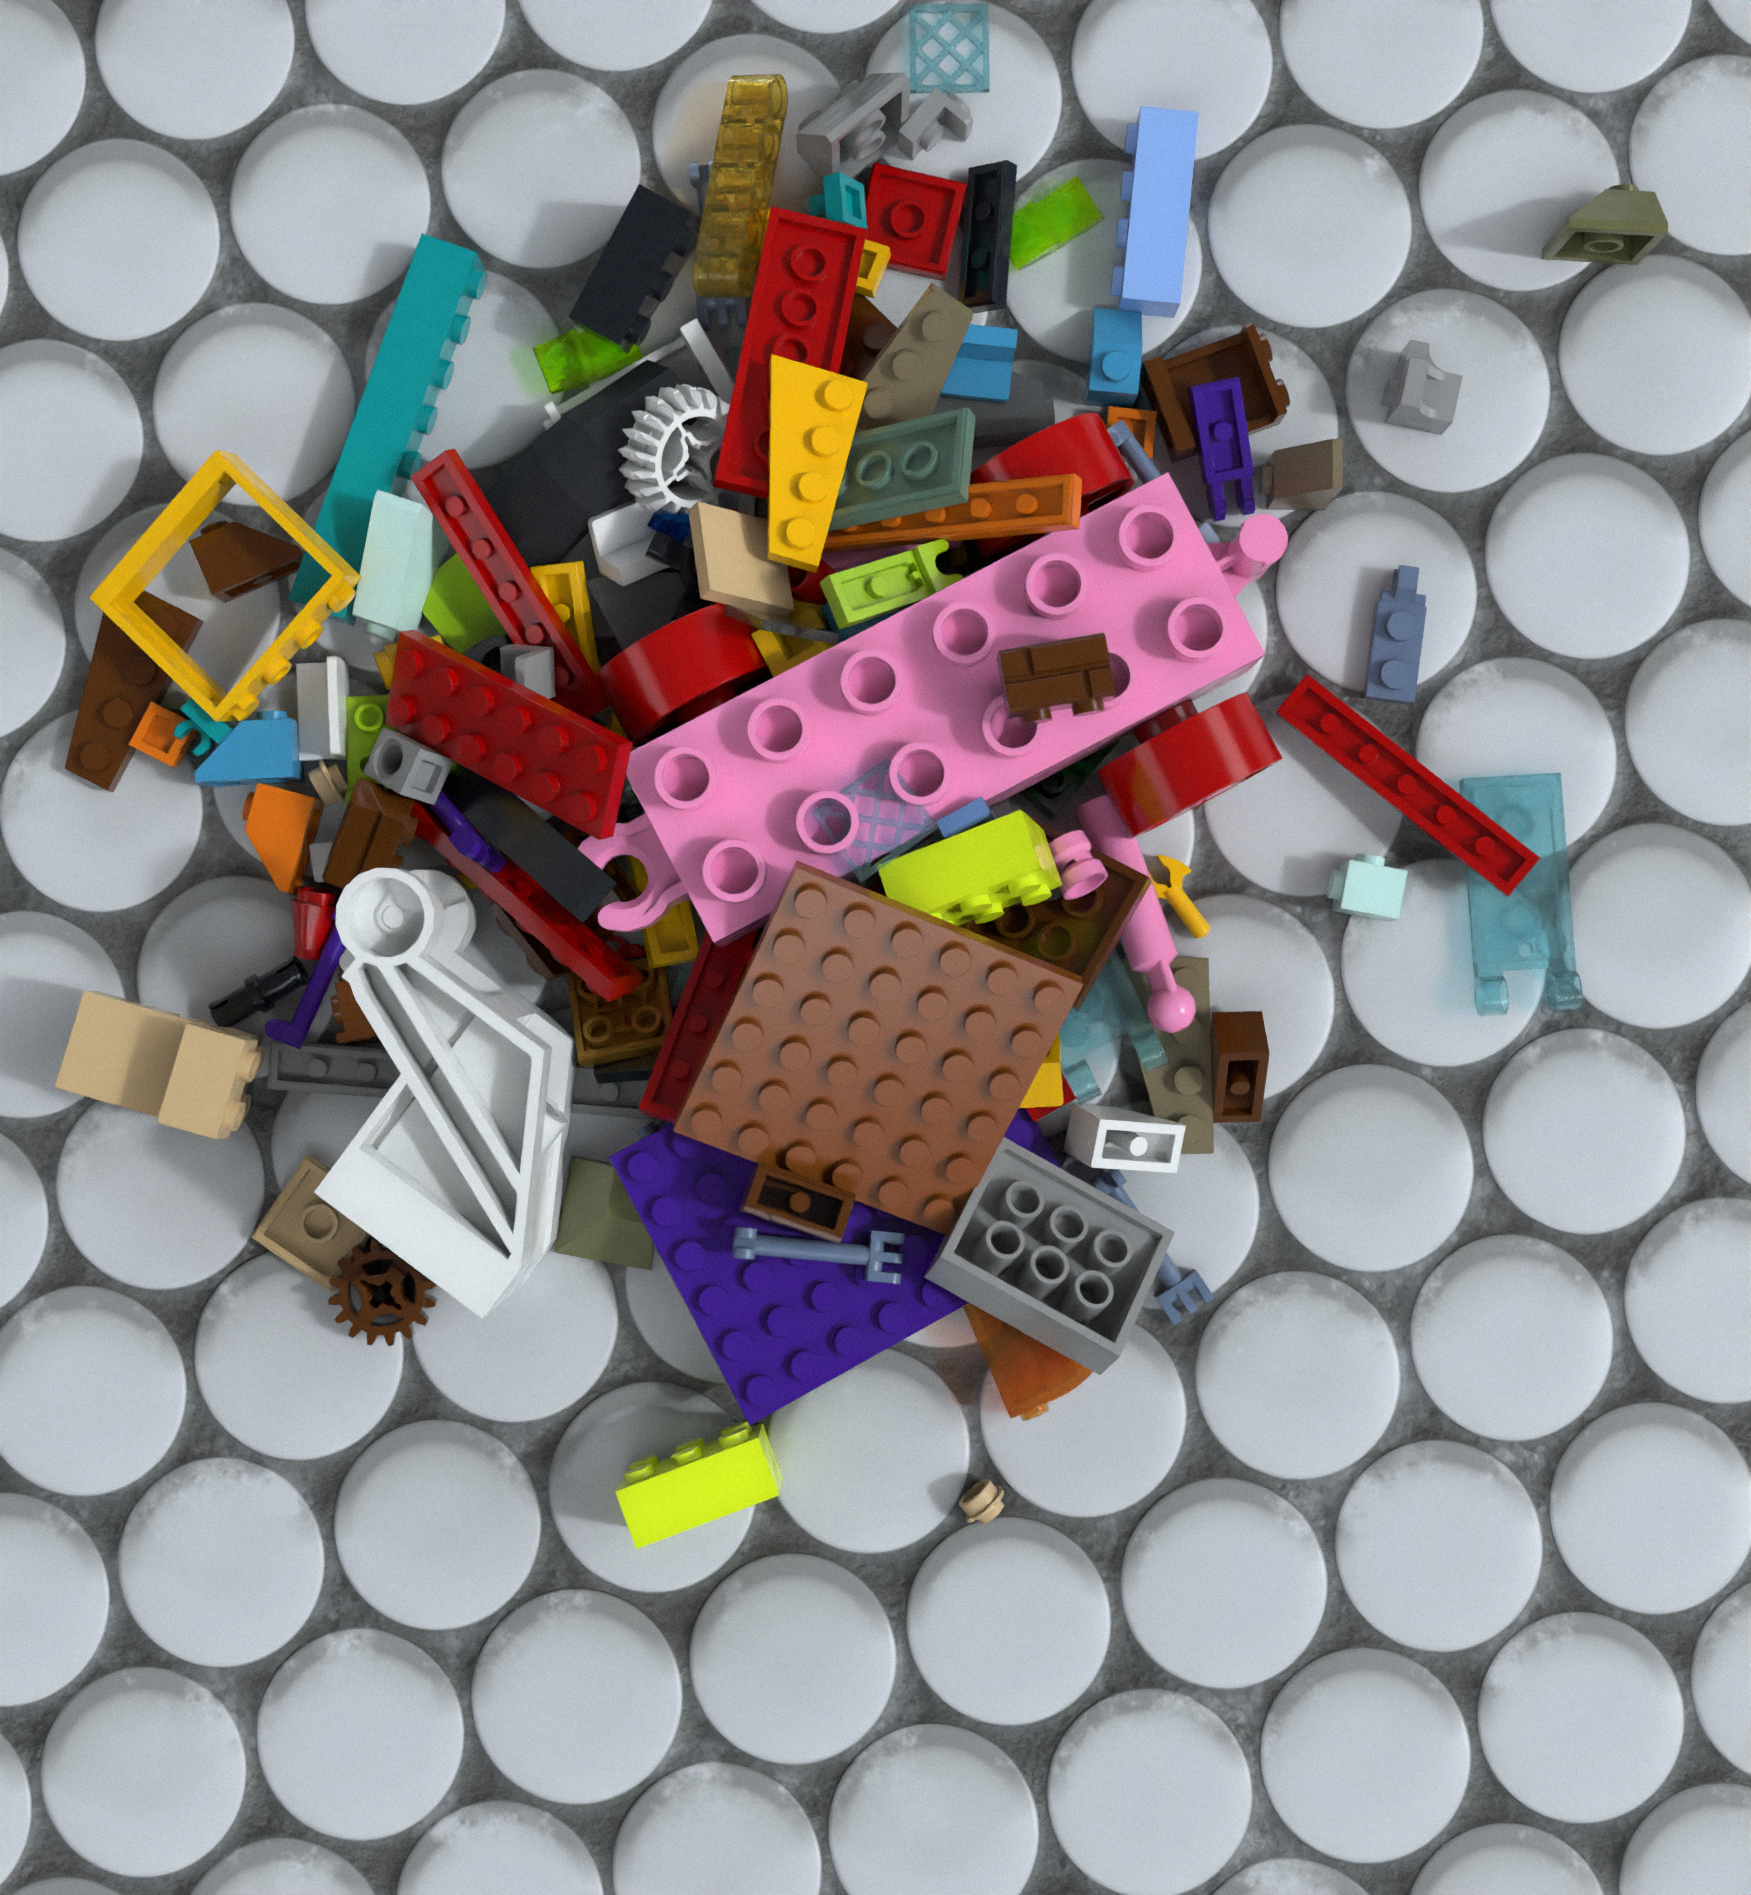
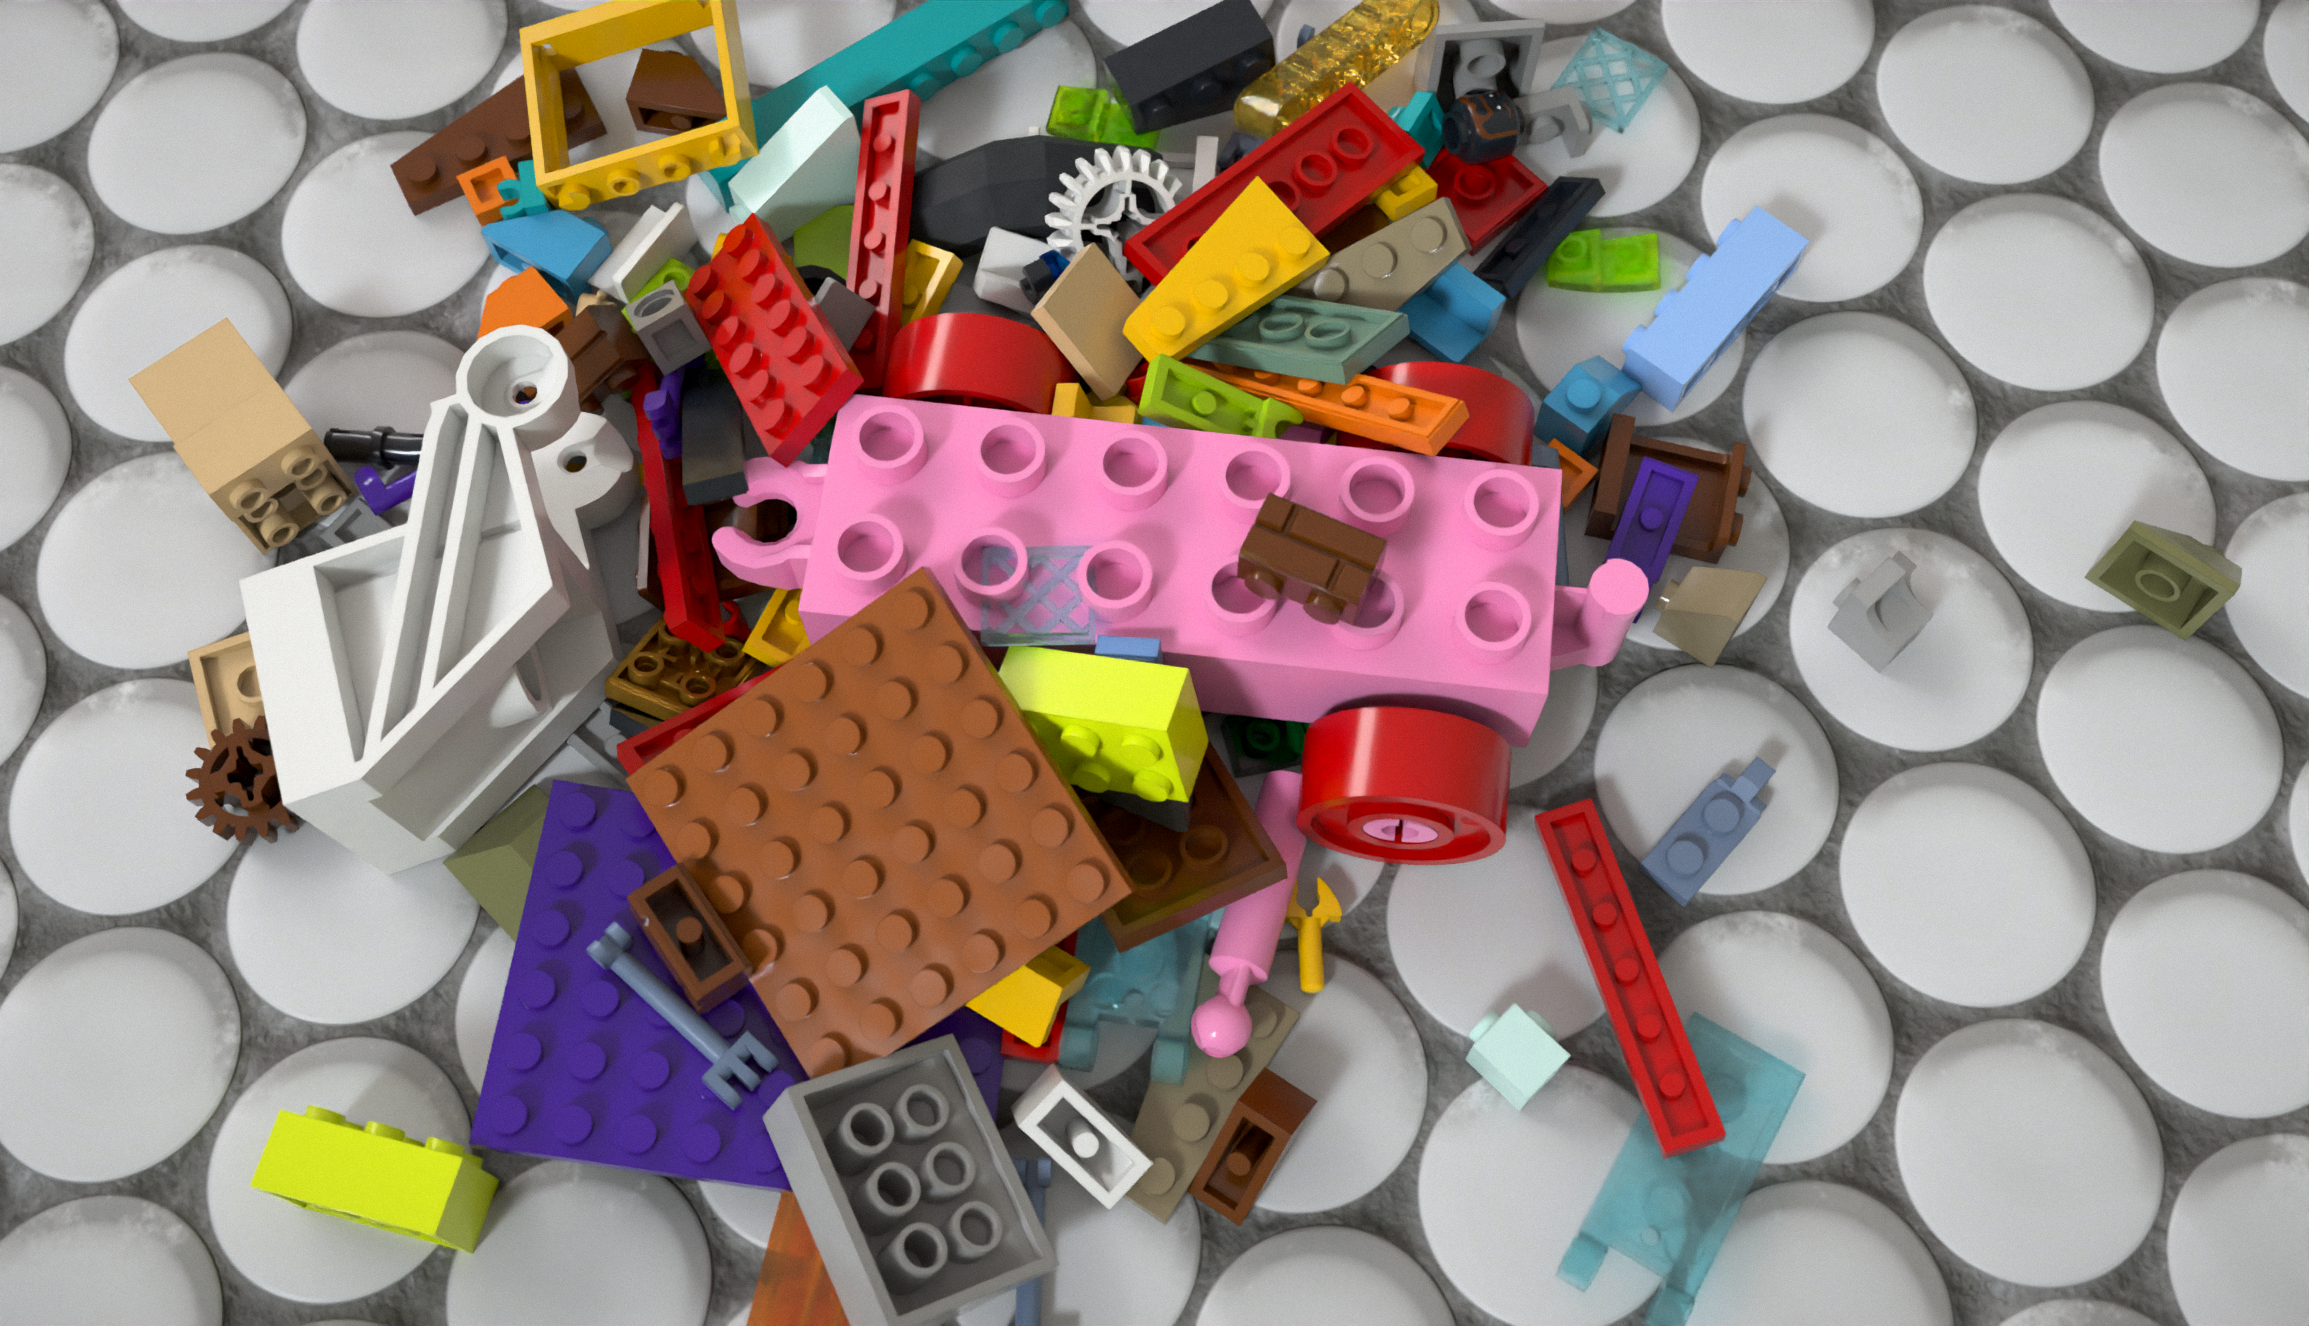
camera: 40 degrees right, 20 degrees down
clear smoke piece [725,604,839,645] -> none
bright pink wheel [1049,830,1108,900] -> none
none -> black head [1442,90,1525,165]

